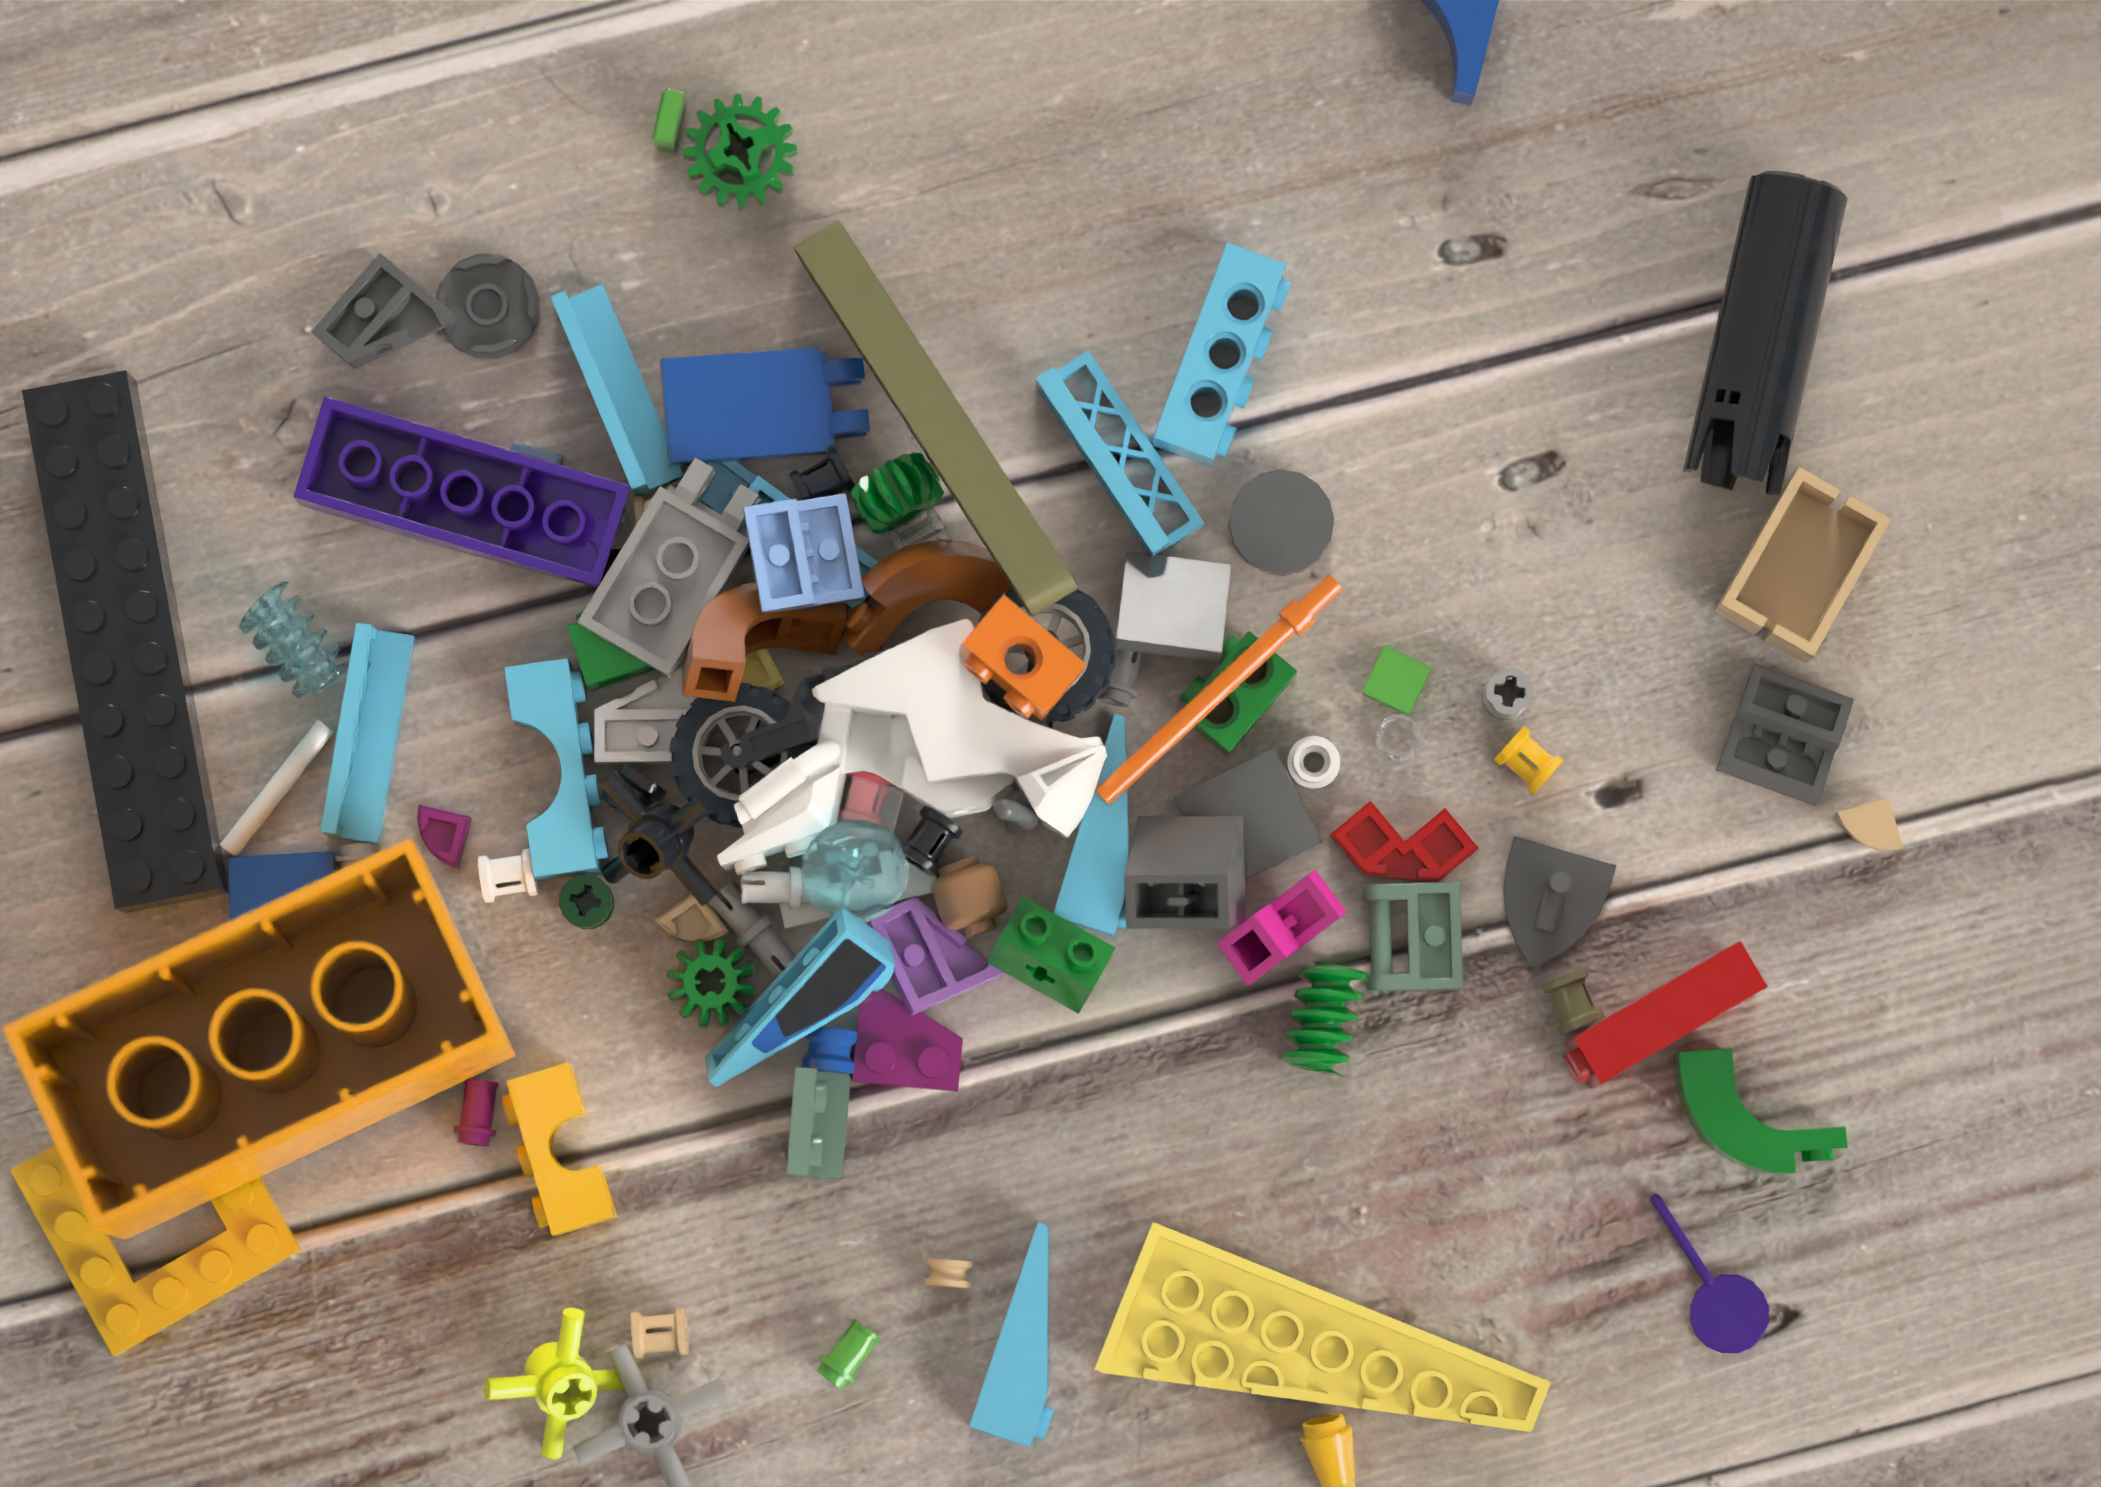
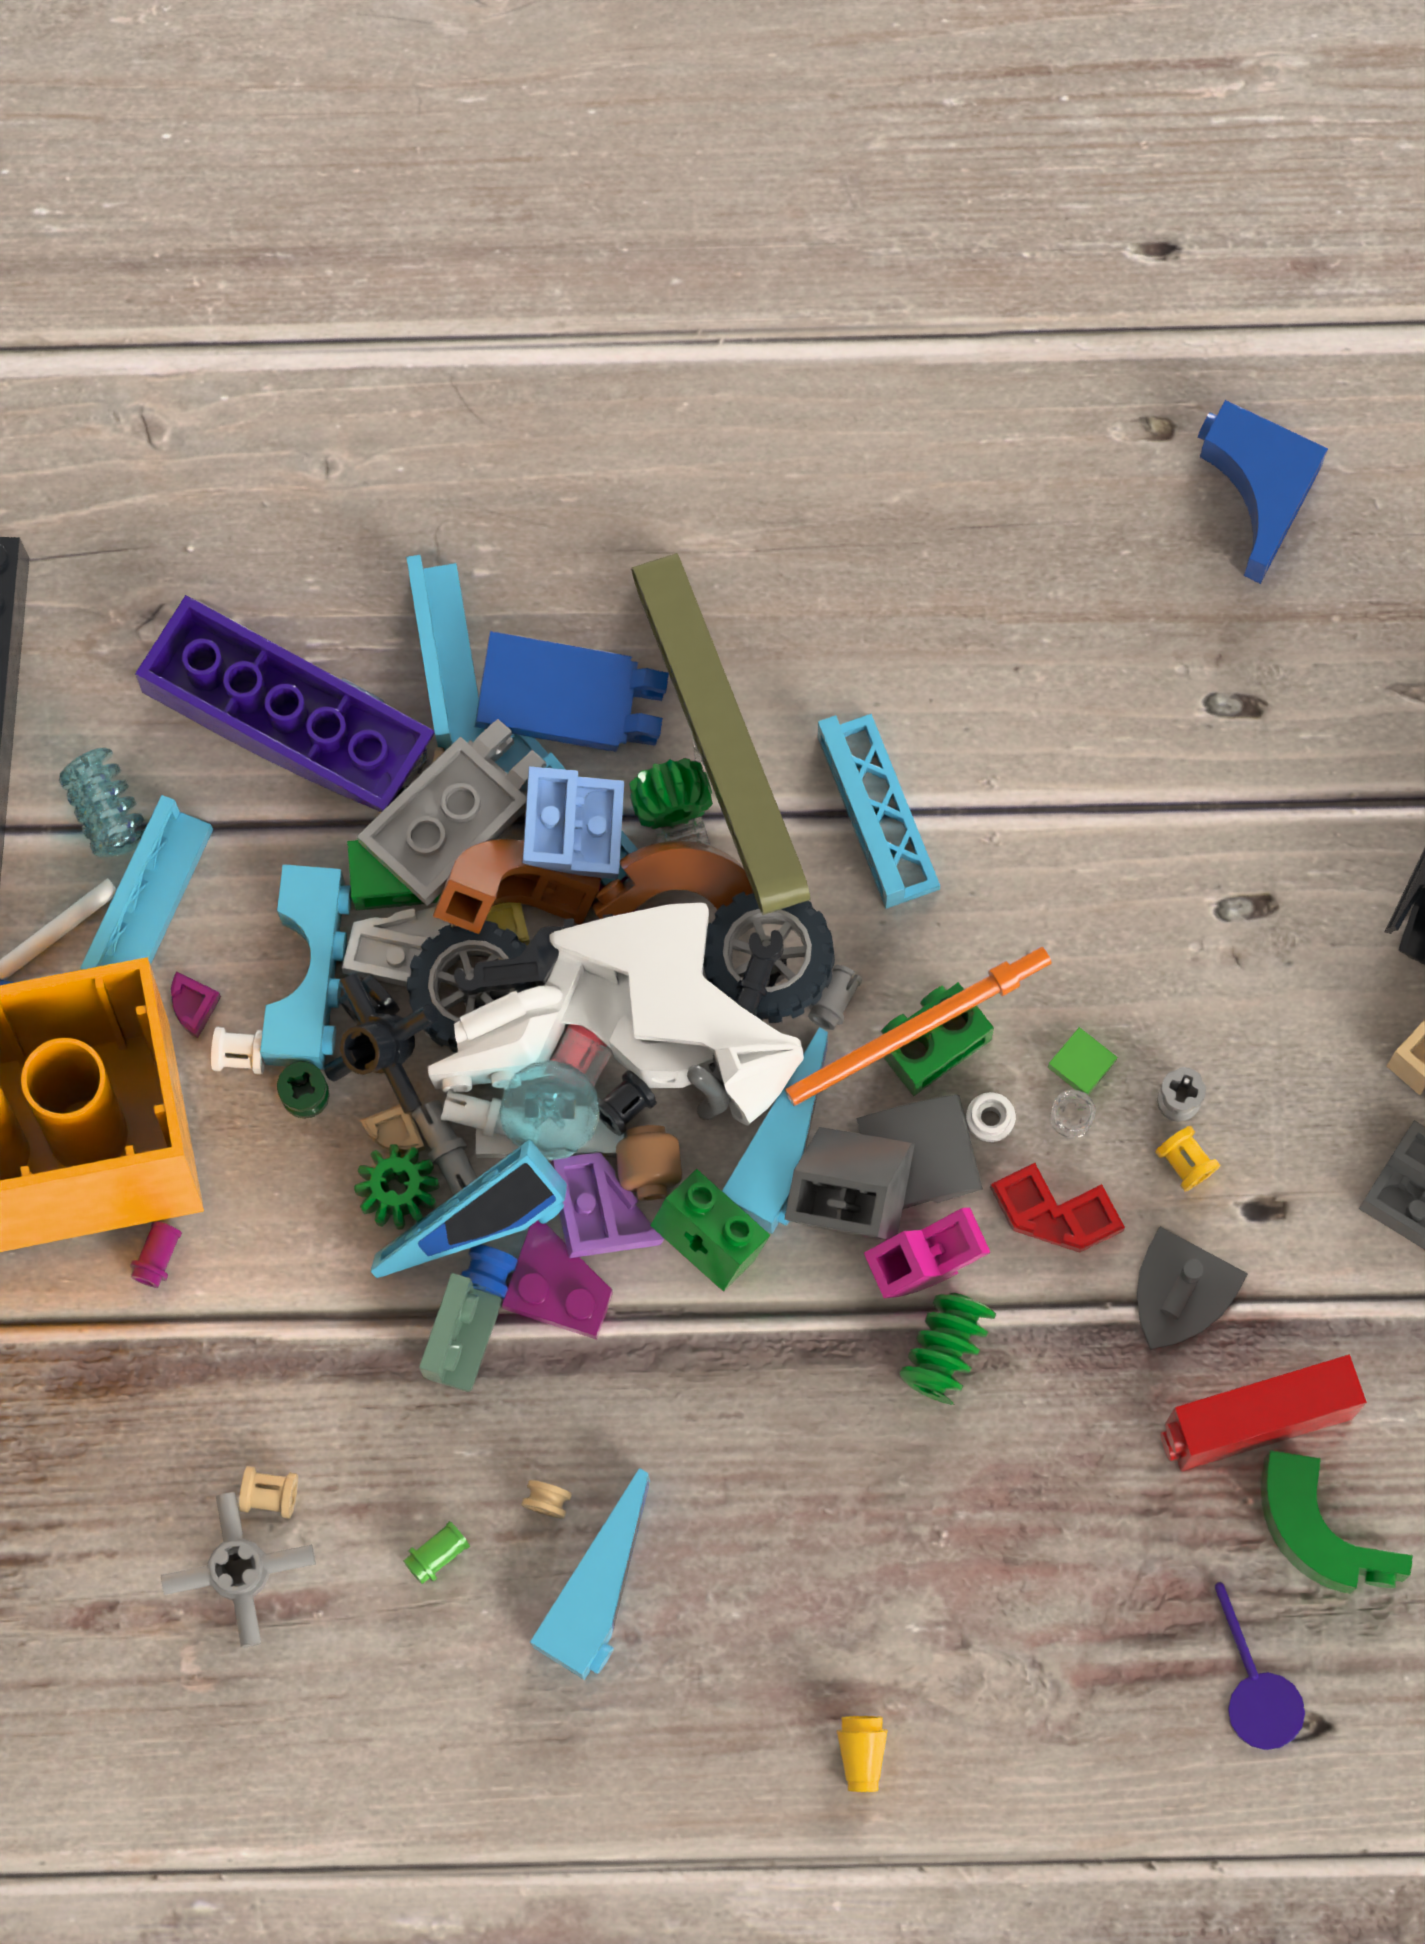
camera: 15 degrees right, 10 degrees down
dark grey wing [311,253,458,369] -> none
dark grey tile [436,254,540,359] -> none
neon yellow bar [483,1308,624,1459] -> none
yellow arch [501,1062,617,1236] -> none
bright green tile [652,88,687,153] -> none
green gear [683,93,797,210] -> none
black bush [789,449,855,500] -> none
orange brick [959,595,1087,721] -> none
light yellow wing [1094,1222,1551,1432] -> none
tile [1115,551,1231,663] -> none
medium azure brick [1152,242,1292,467] -> none
dark grey tile [1229,469,1334,576] -> none
sand green plate [1363,882,1463,992] -> none
olive bush [1541,968,1605,1035] -> none

